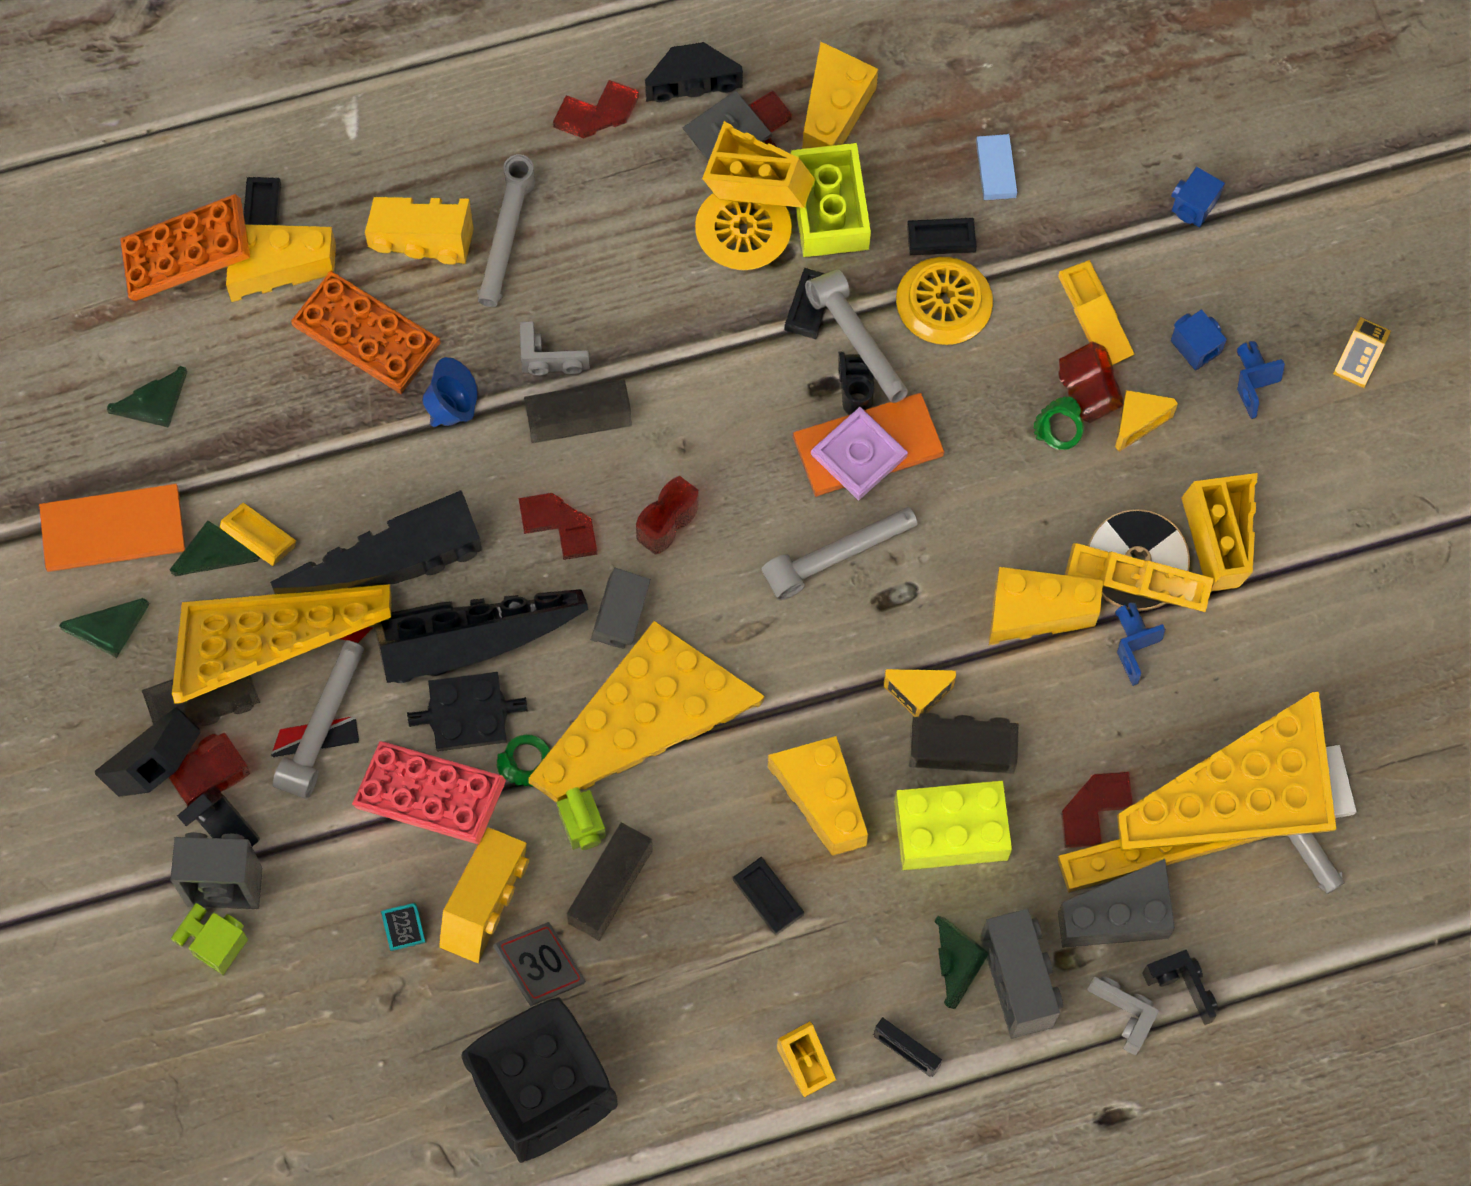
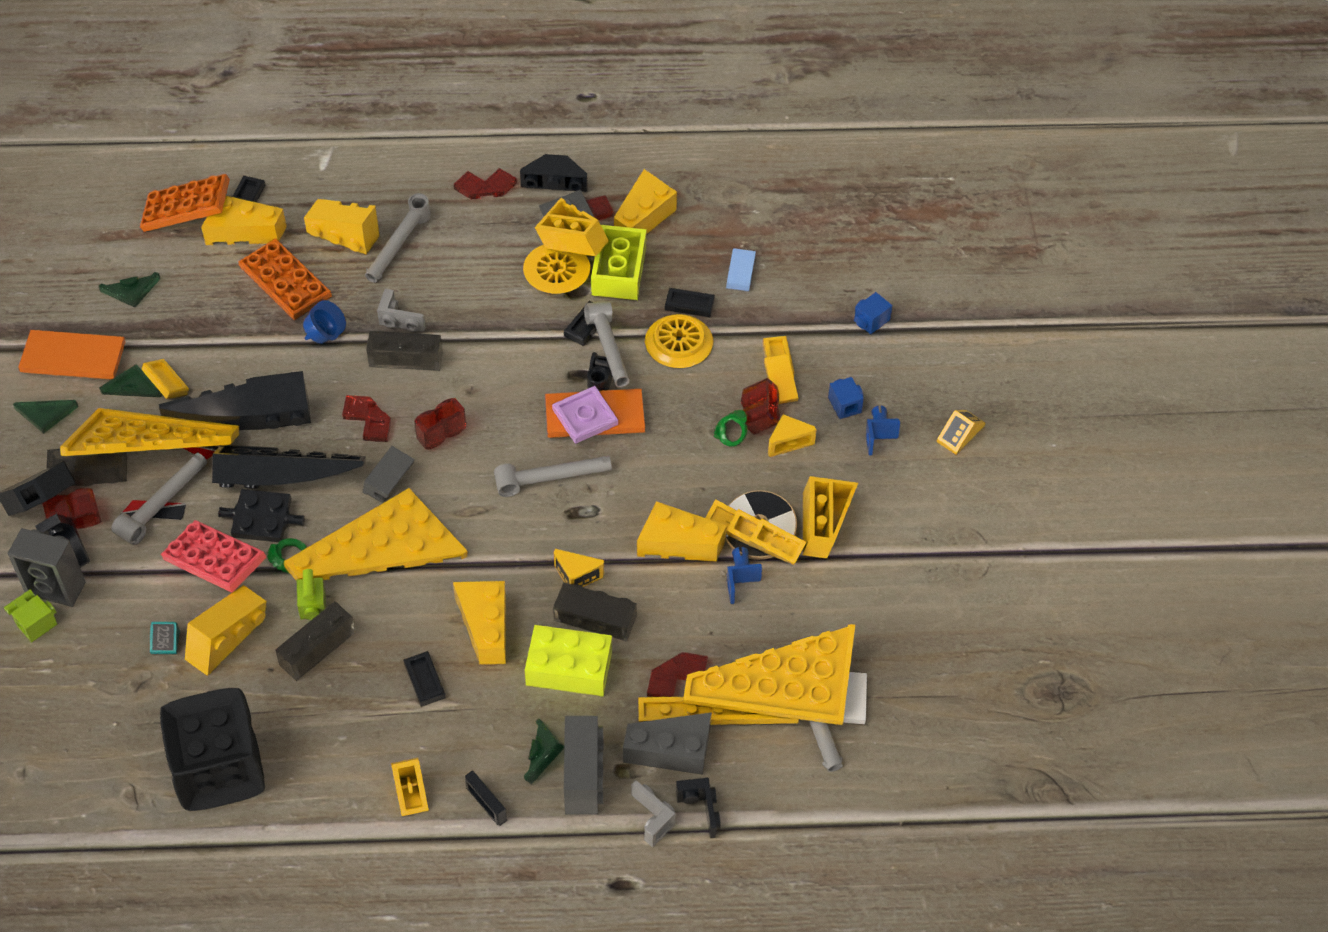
camera: 15 degrees right, 15 degrees down
dark grey piece [493,922,586,1007] -> none

